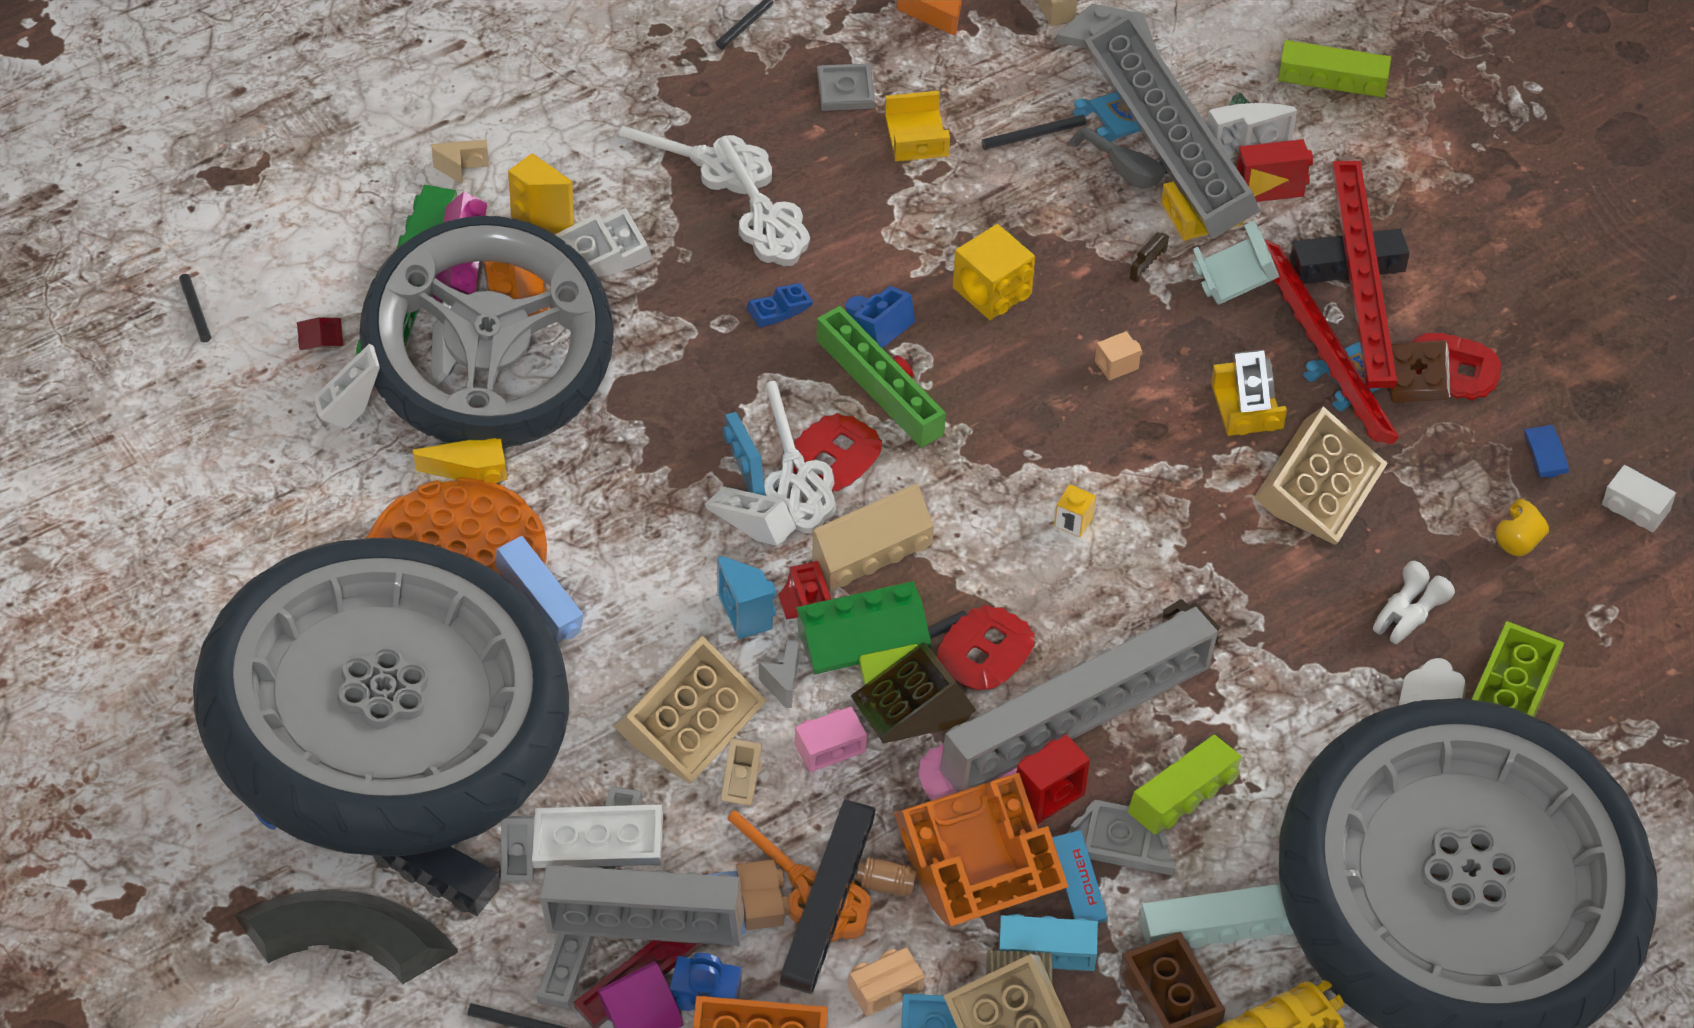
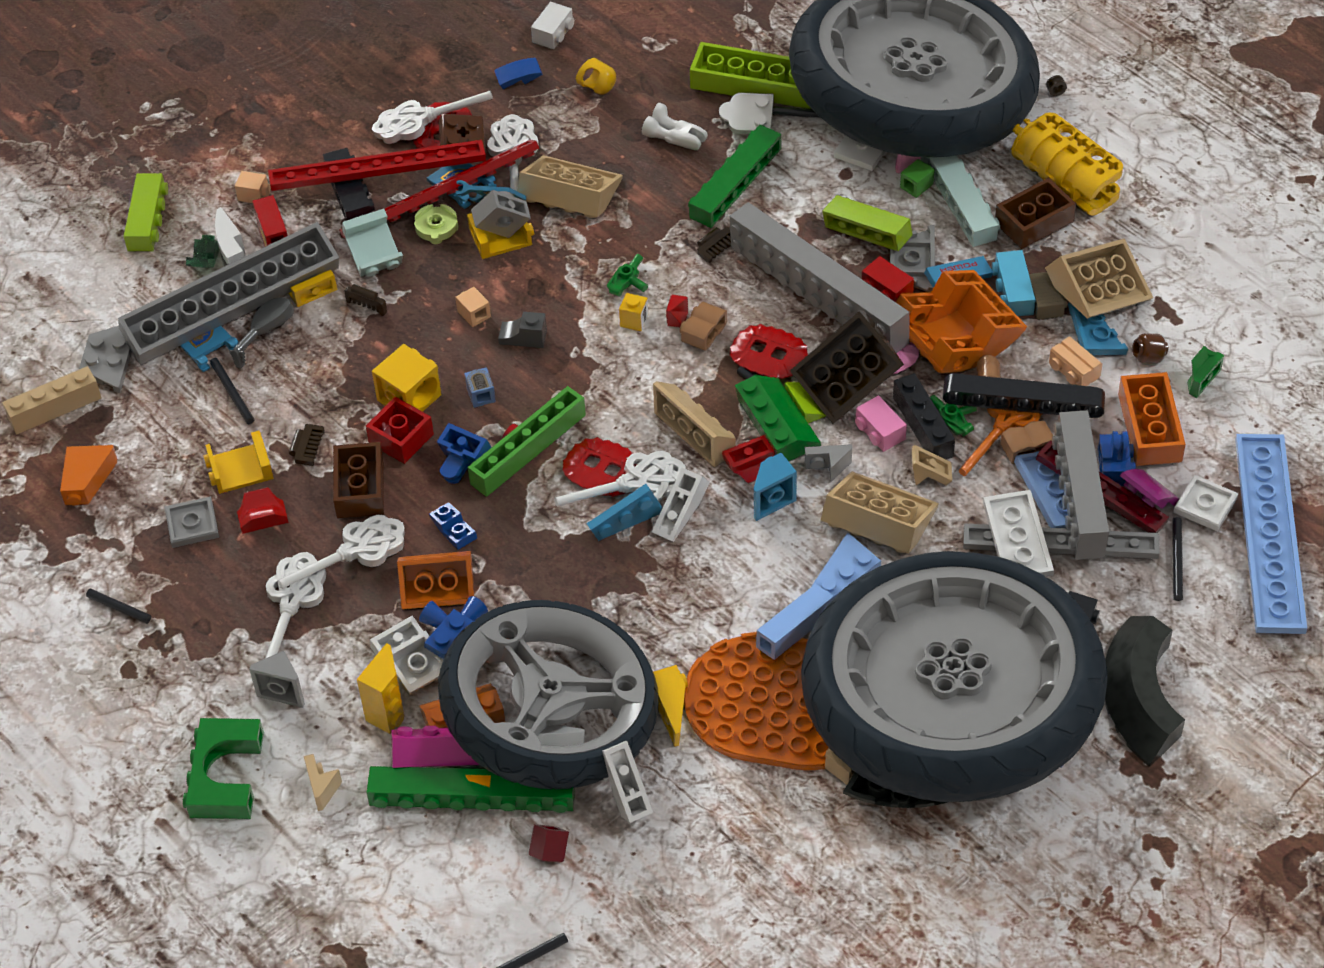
camera: 95 degrees left, 0 degrees up
none -> green arch [183,718,264,819]
none -> light nougat brick [235,171,271,203]
none -> red slope [237,487,289,534]
none -> light grey slope [249,651,305,708]
none -> dark brown piece [289,424,325,466]
none -> reddish brown brick [333,442,384,518]
none -> red brick [366,396,434,464]
none -> white piece [372,91,493,144]
none -> orange slope [397,551,474,609]
none -> yellowish green plate [414,204,458,244]
none -> blue brick [419,596,488,660]
none -> dark azure flag [455,180,526,202]
none -> medium blue brick [464,367,496,408]
none -> white piece [487,114,539,191]
none -> dark grey arch [498,312,547,348]
none -> green piece [607,254,648,297]
none -> red slope [666,294,688,328]
none -> medium nougat brick [679,302,727,350]
none -> green brick [688,125,781,228]
none -> light blue wing [811,533,881,598]
none -> black brick [893,373,955,459]
none -> bright green brick [900,159,934,198]
none -> green piece [930,395,977,436]

